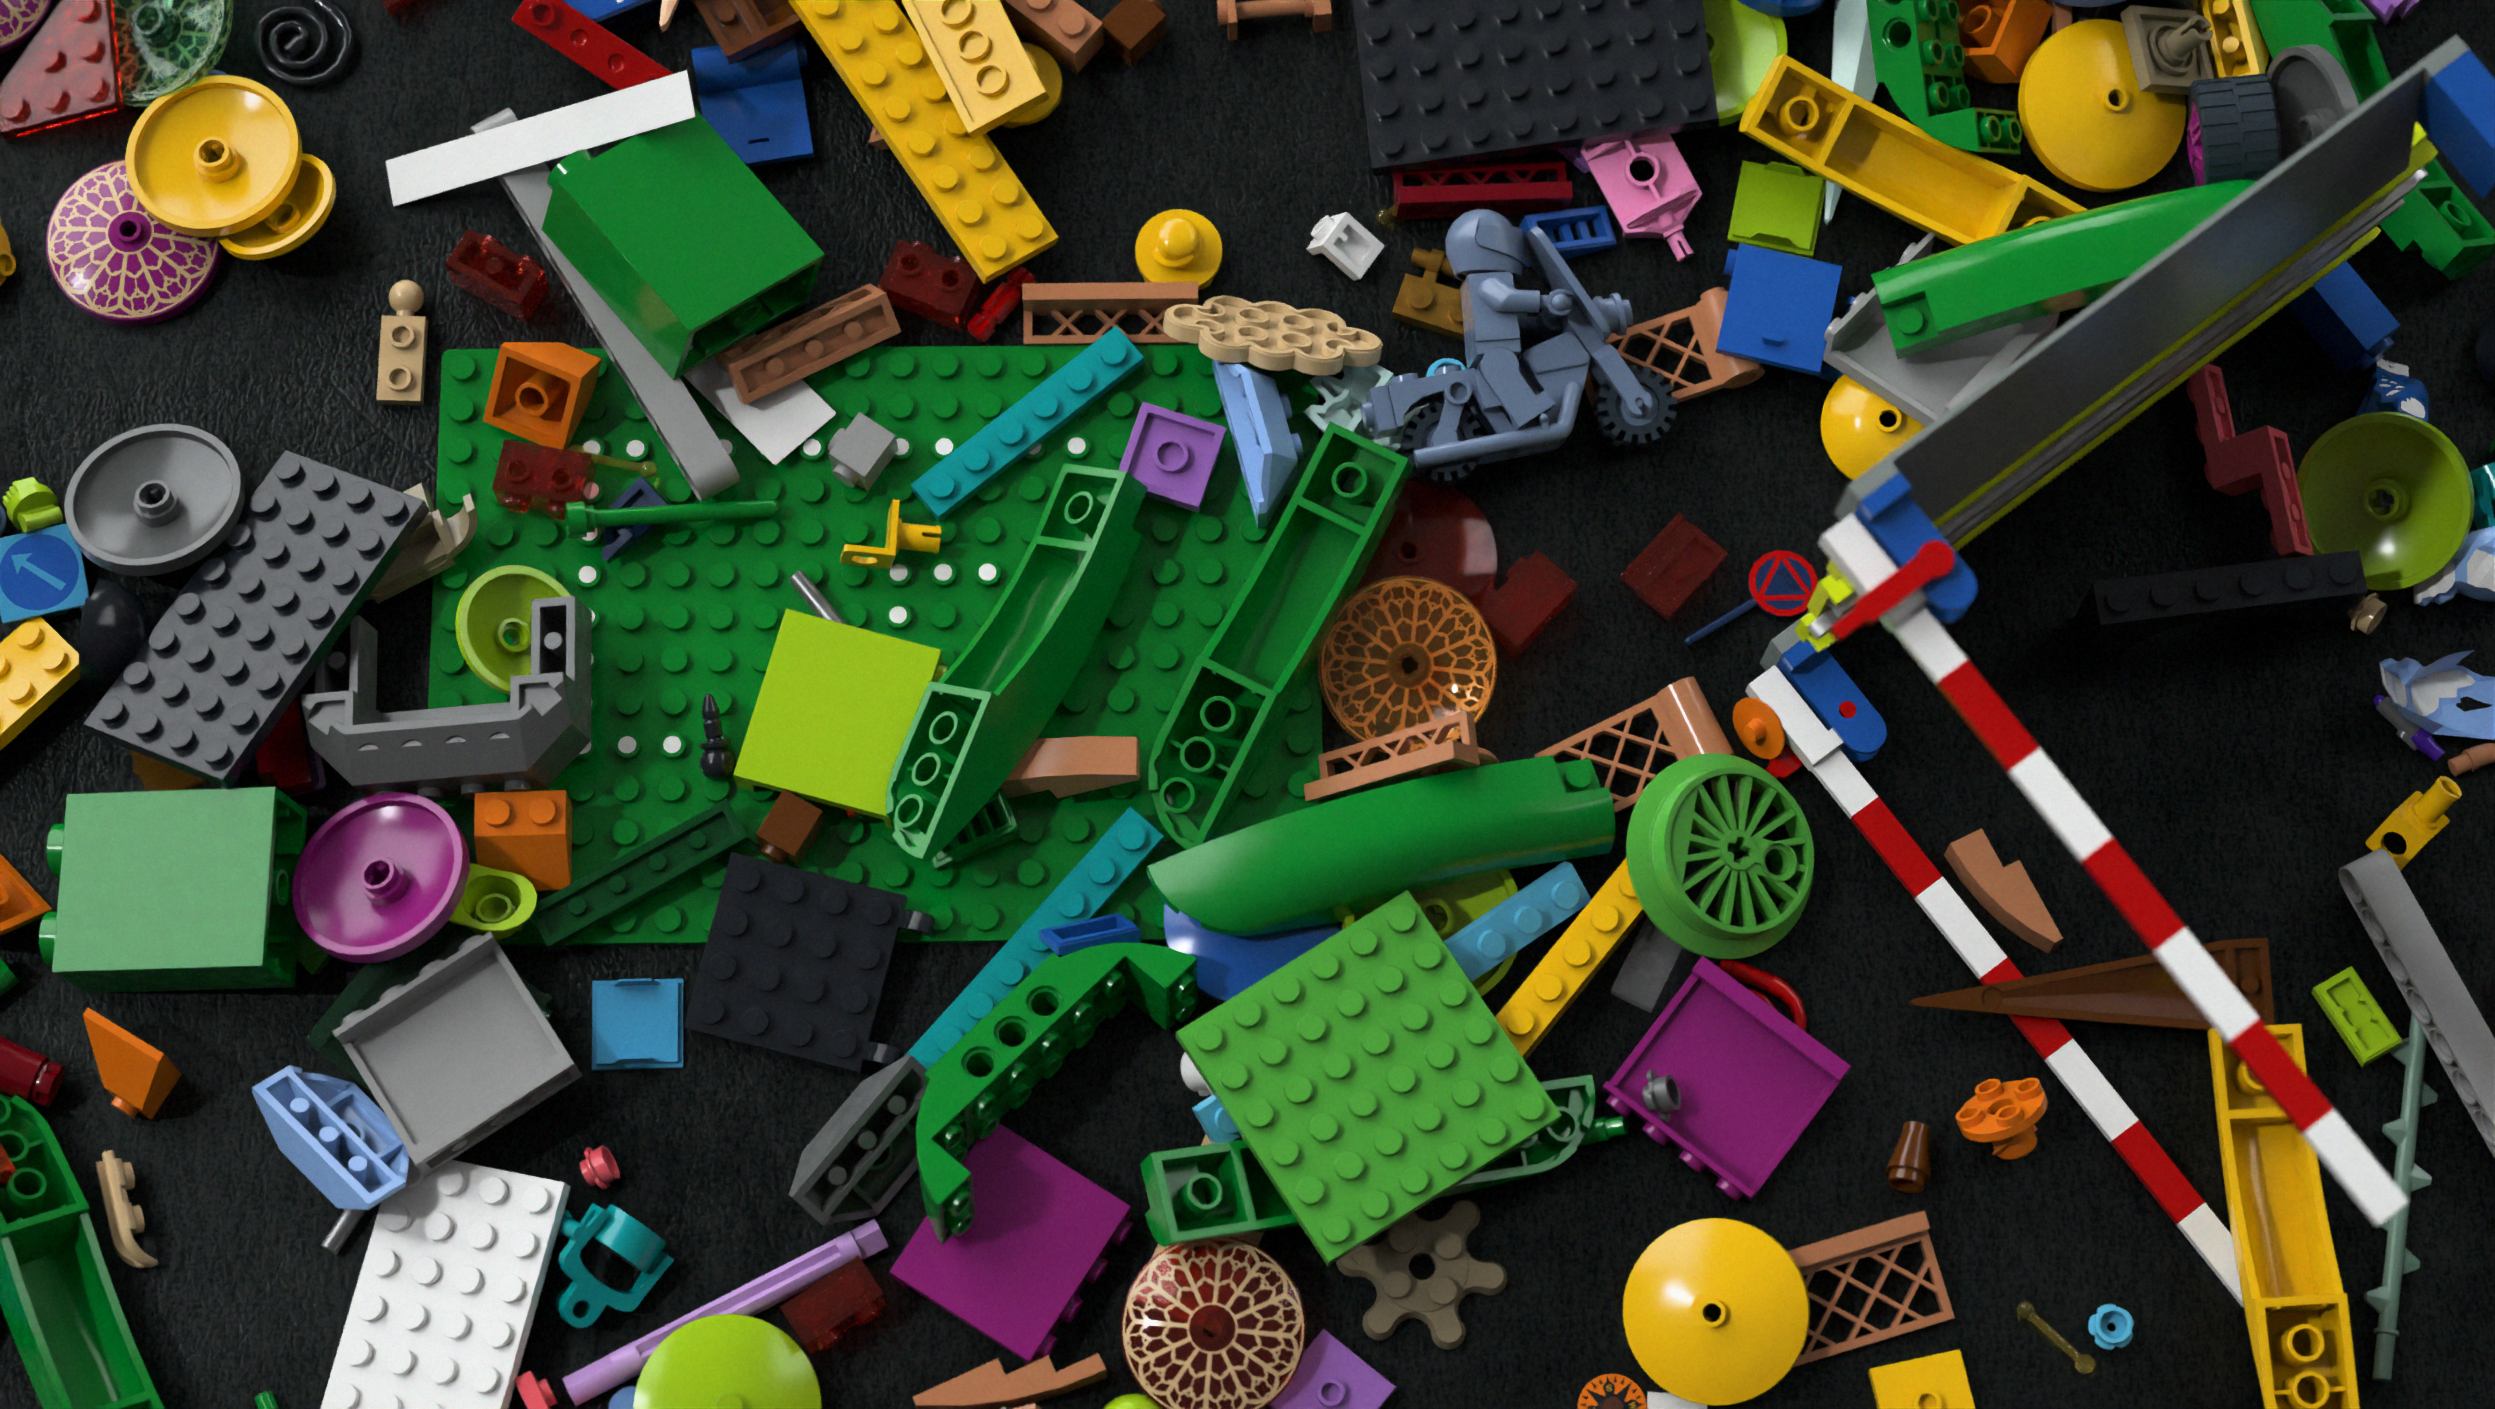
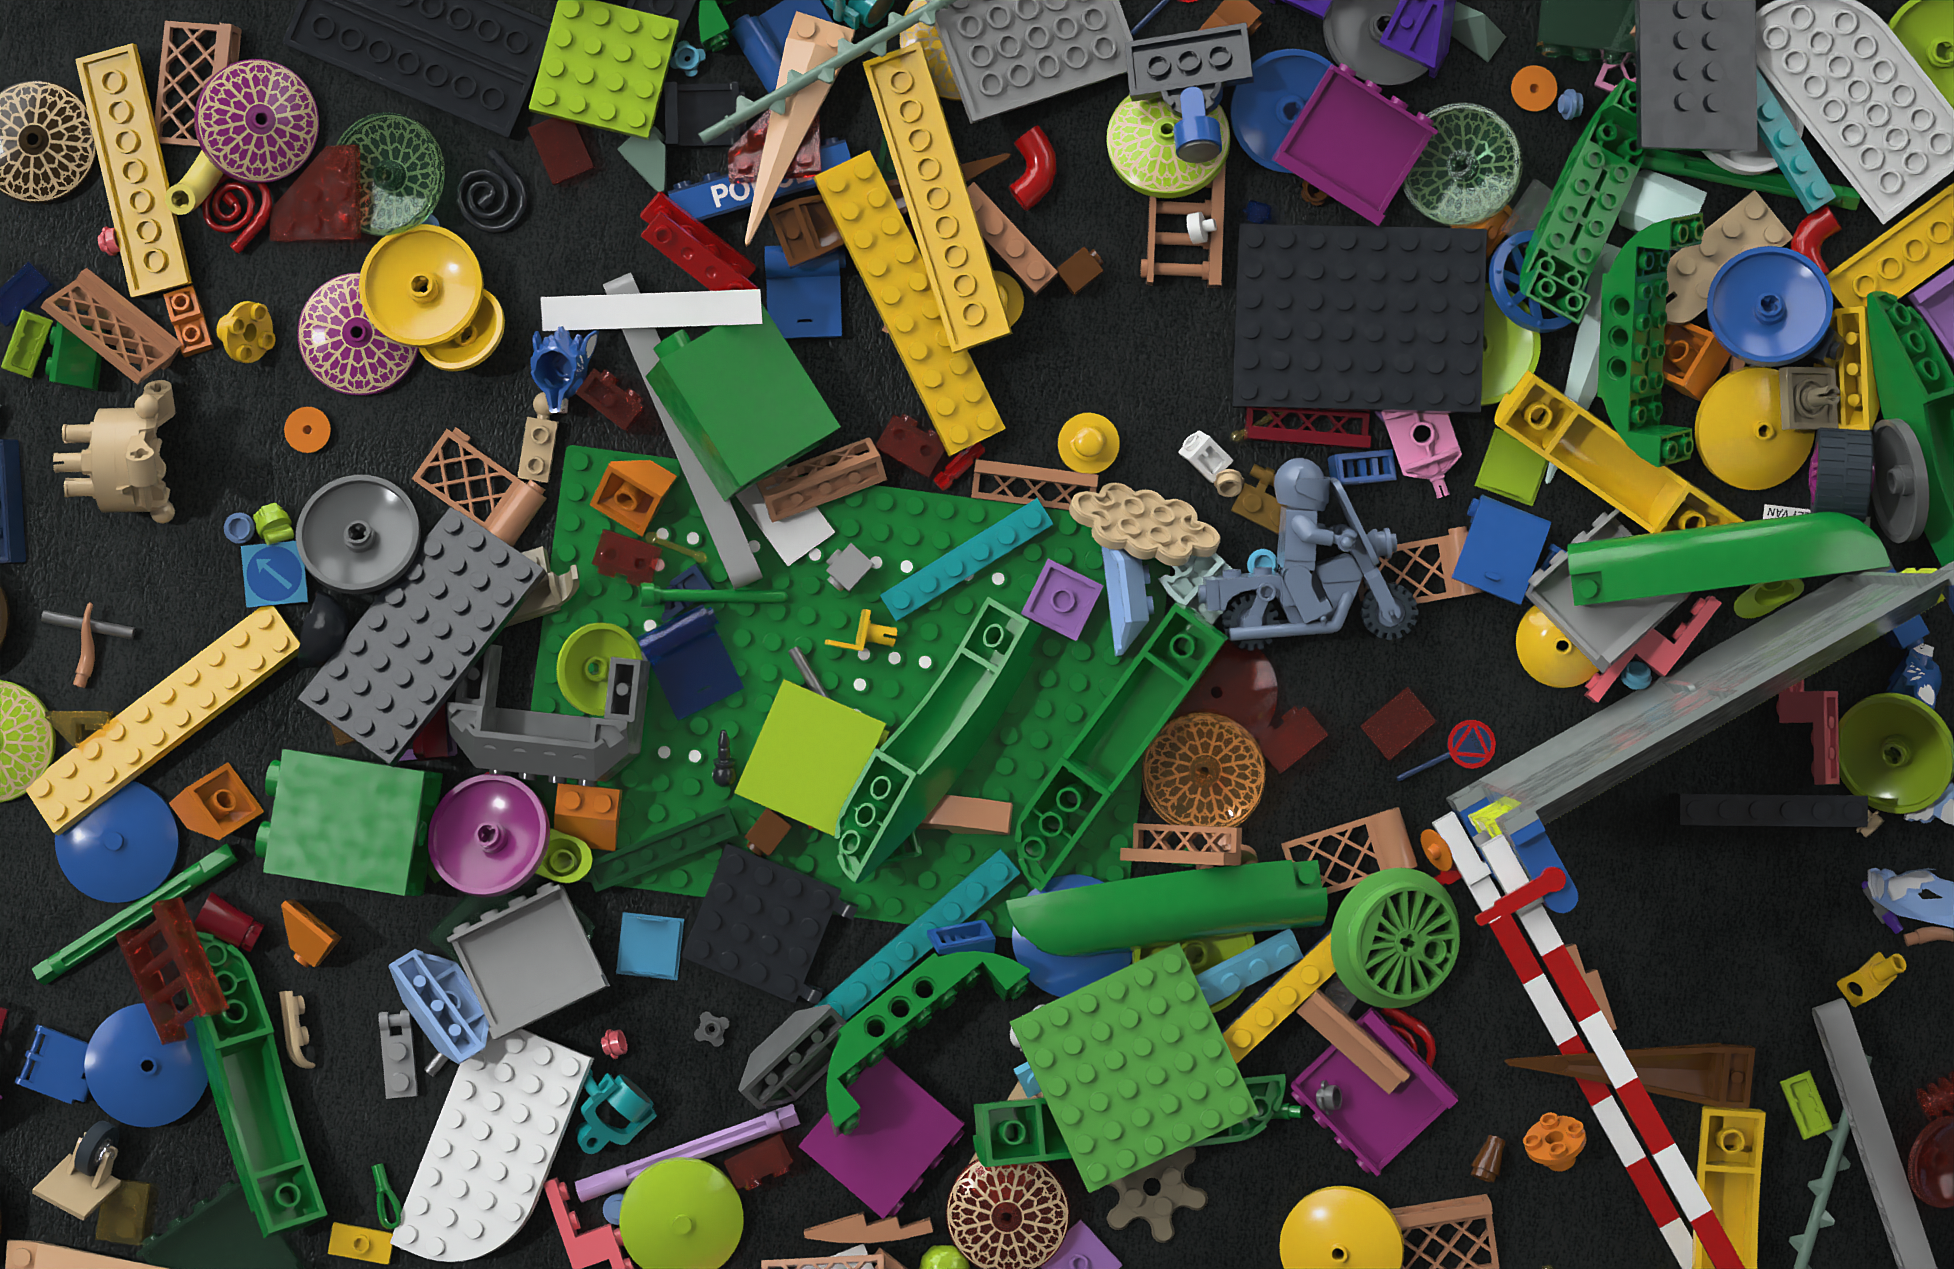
camera: 10 degrees right, 15 degrees up
none -> orange piece [284,407,331,453]
none -> light grey plate [379,1010,418,1099]
none -> nougat piece [412,427,547,547]
none -> blue piece [531,326,599,413]
none -> clear blue door [637,604,745,721]
none -> dark grey plate [694,1012,729,1047]
none -> tan plate [1214,469,1244,497]
none -> nougat fence [1296,988,1410,1094]

